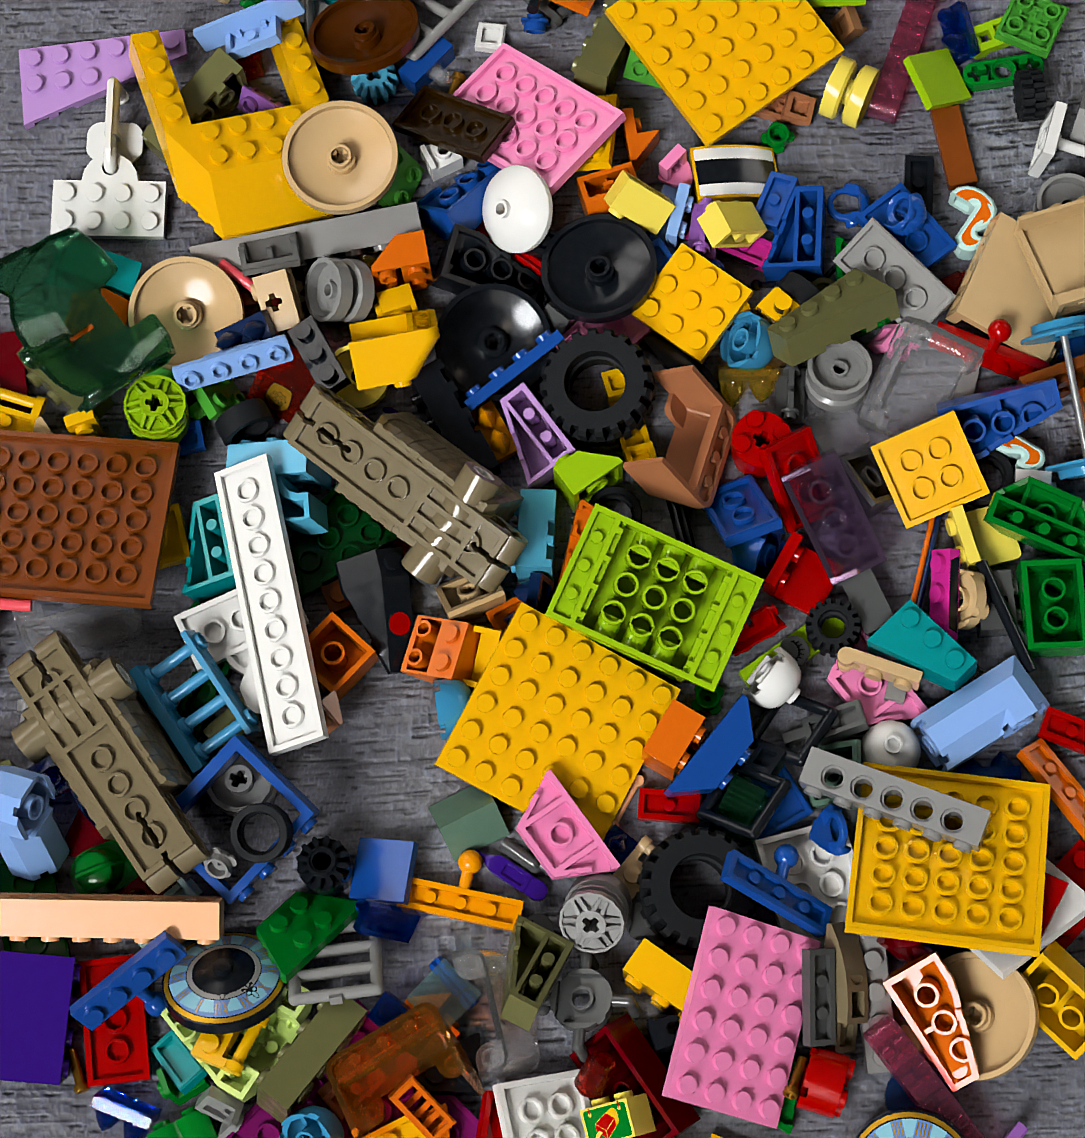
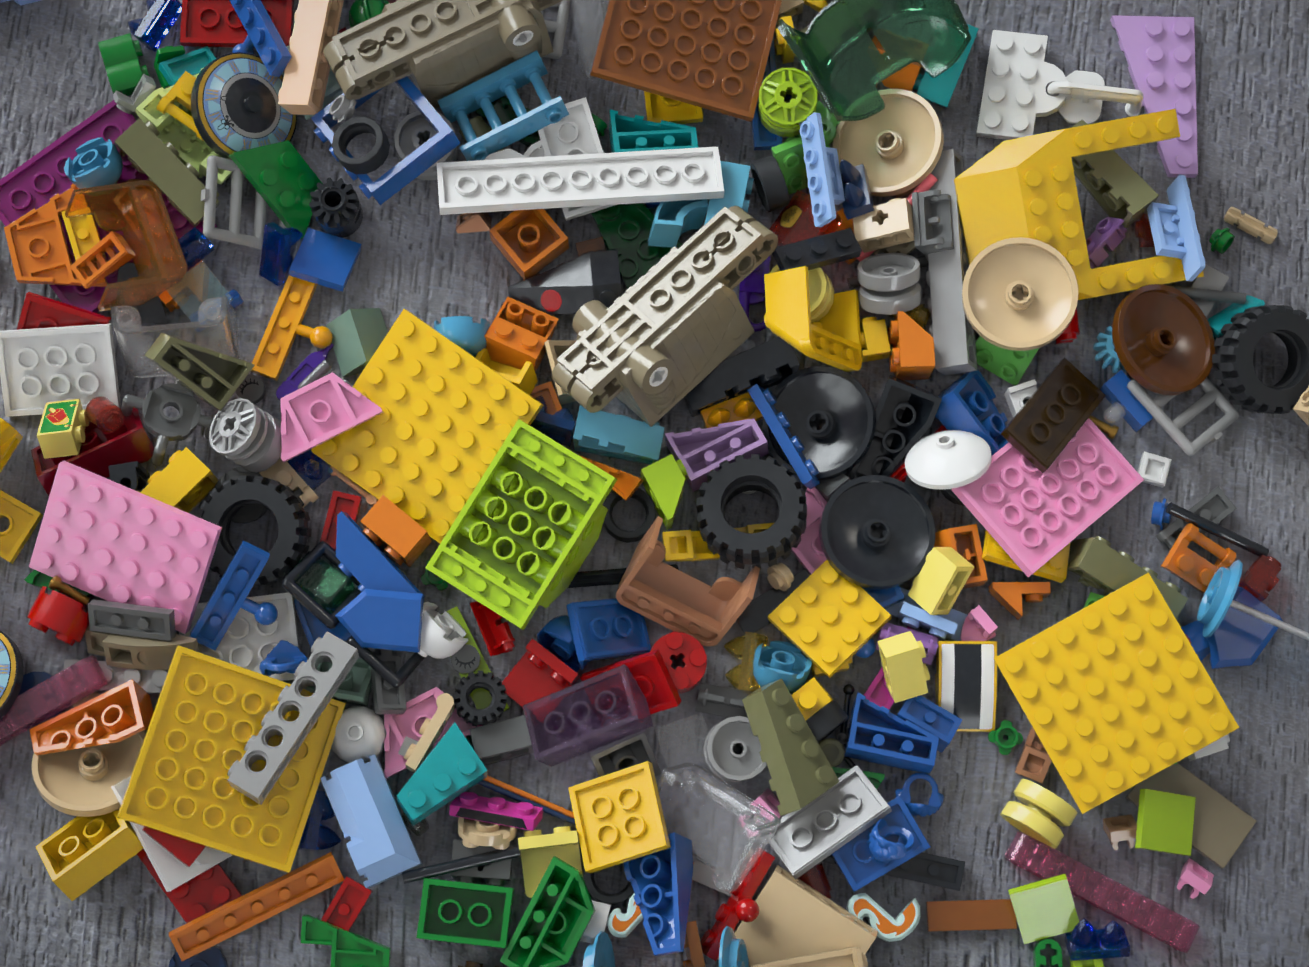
camera: 90 degrees right, 5 degrees up
none -> blue tile [335,589,424,652]
none -> tan plate [767,563,794,591]

